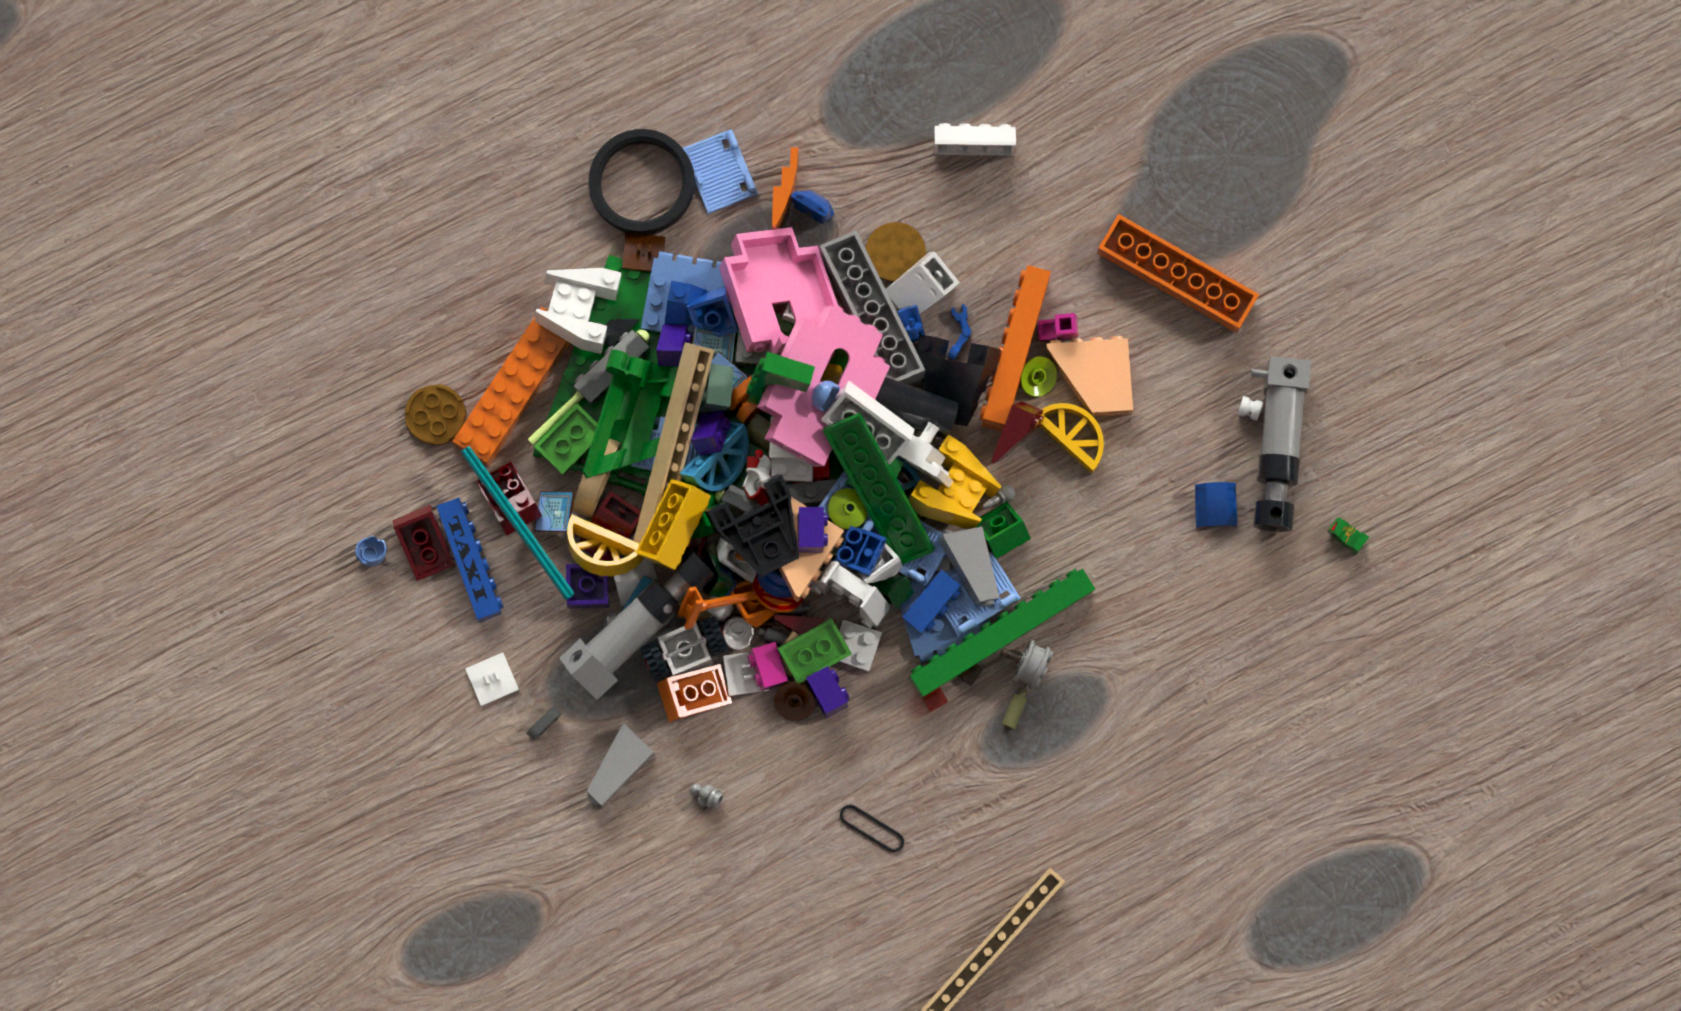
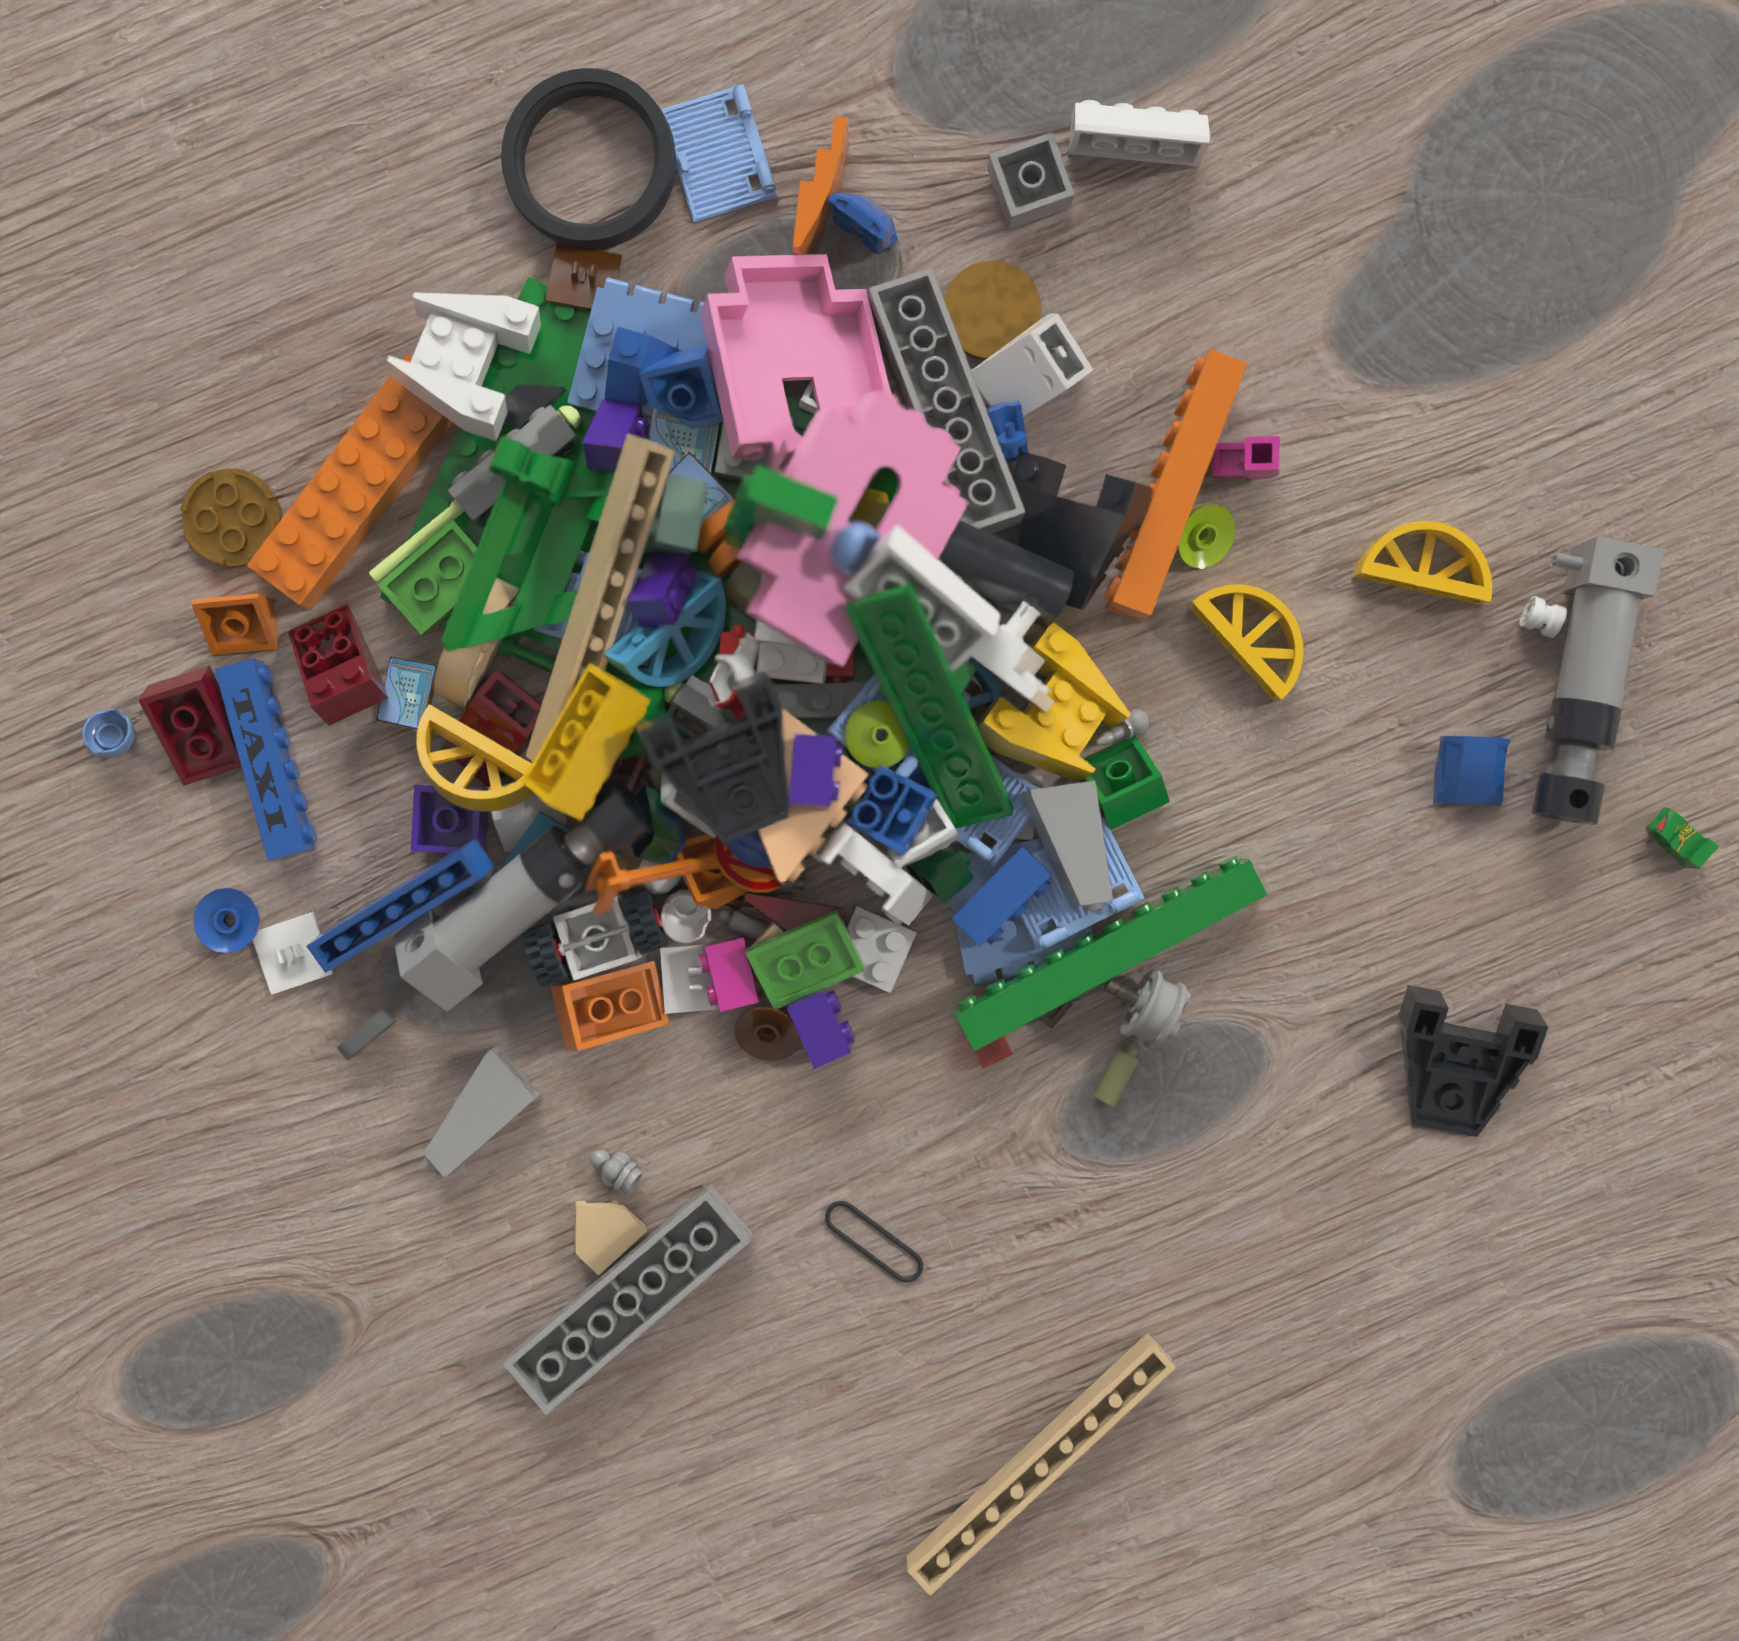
camera: 10 degrees right, 10 degrees up
teal axle [461,446,574,600] -> none
blue piece [948,304,971,361] -> none
dark red slope [991,401,1044,463] -> none
light nougat slope [1046,336,1133,417] -> none
orange brick [1097,214,1259,334] -> none
none -> orange slope [191,594,278,656]
none -> blue dish [193,888,260,954]
none -> blue brick [306,838,494,973]
none -> light grey brick [503,1183,753,1415]
none -> tan slope [574,1199,647,1276]
none -> light grey brick [987,132,1075,229]
none -> yellow window [1353,521,1492,606]
none -> black wedge [1399,985,1548,1137]

